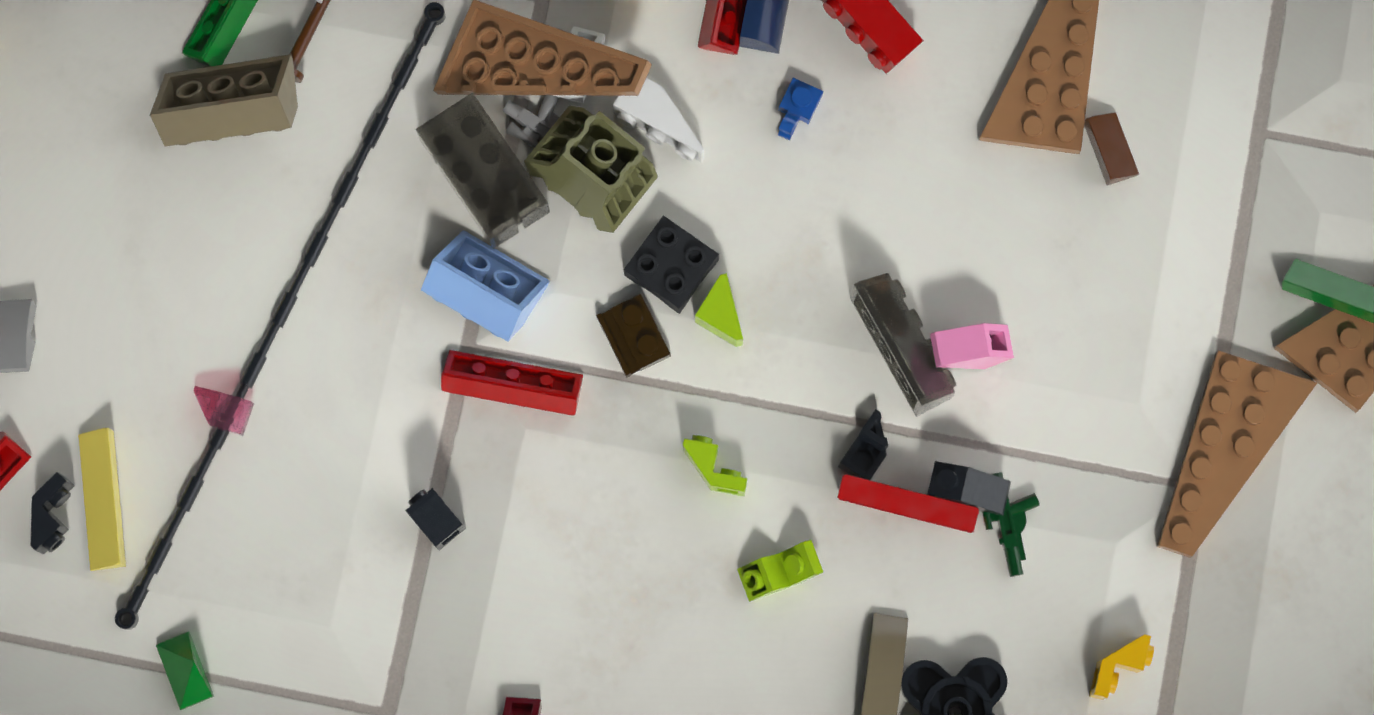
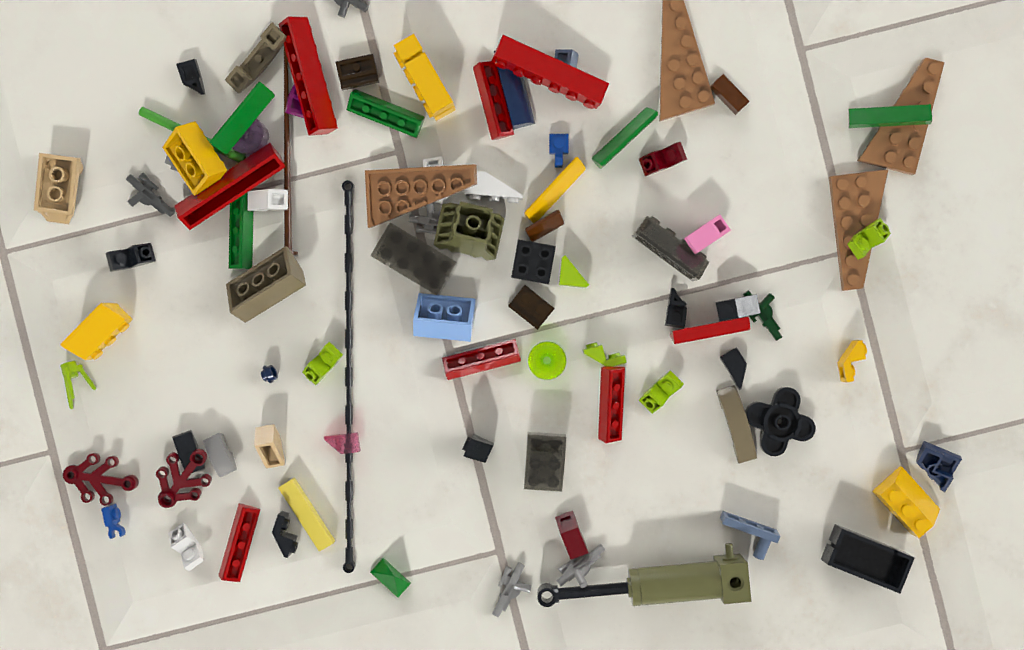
camera: 20 degrees left, 10 degrees up
none -> tan slope [254,424,285,469]
none -> dark blue plate [261,365,278,383]
none -> lime slope [302,342,343,385]
none -> yellow slope [524,157,586,223]
none -> clear smoke slope [524,432,566,492]
none -> reddish brown slope [525,210,564,242]
none -> clear neon green dish [528,341,566,380]
none -> green slope [592,107,658,169]
none -> red slope [598,366,625,443]
none -> dark red slope [639,142,687,176]
none -> black slope [720,347,747,390]
none -> lime slope [847,218,891,260]

